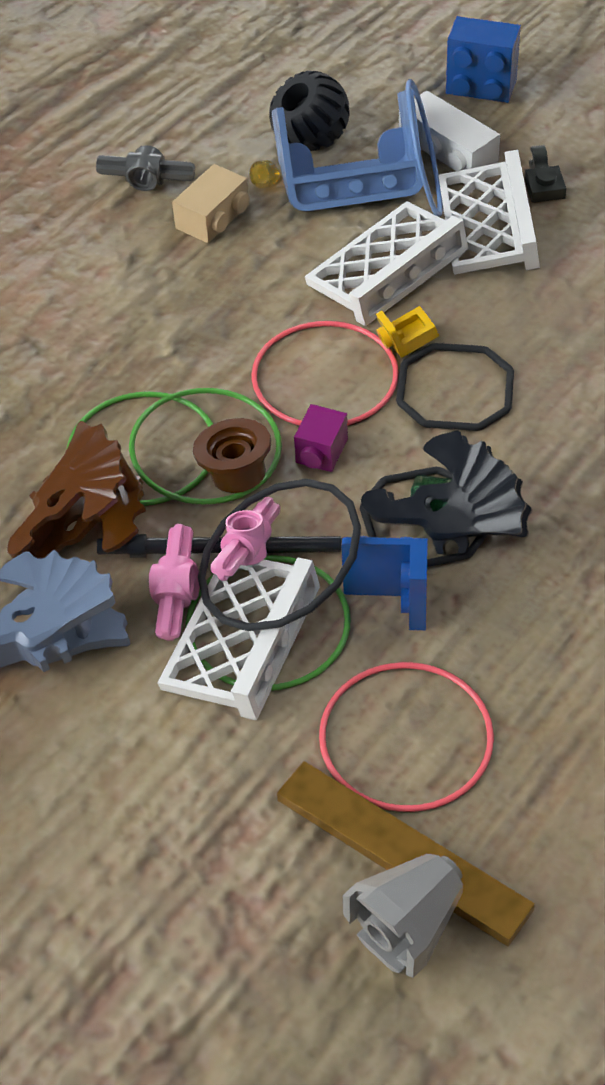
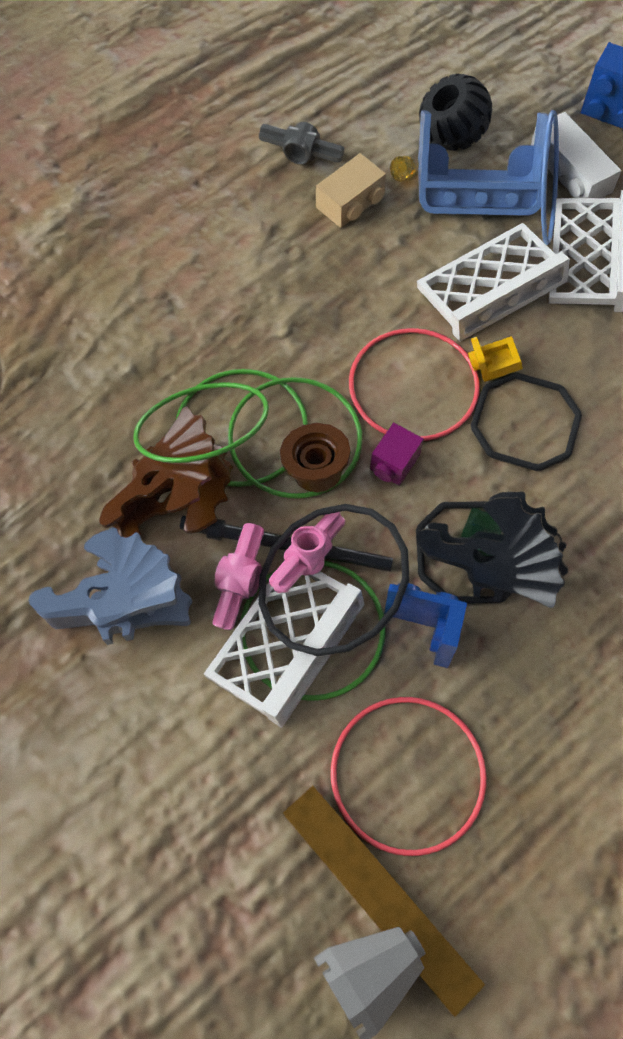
camera: 10 degrees right, 15 degrees up
none -> bright green piece [133,382,269,463]

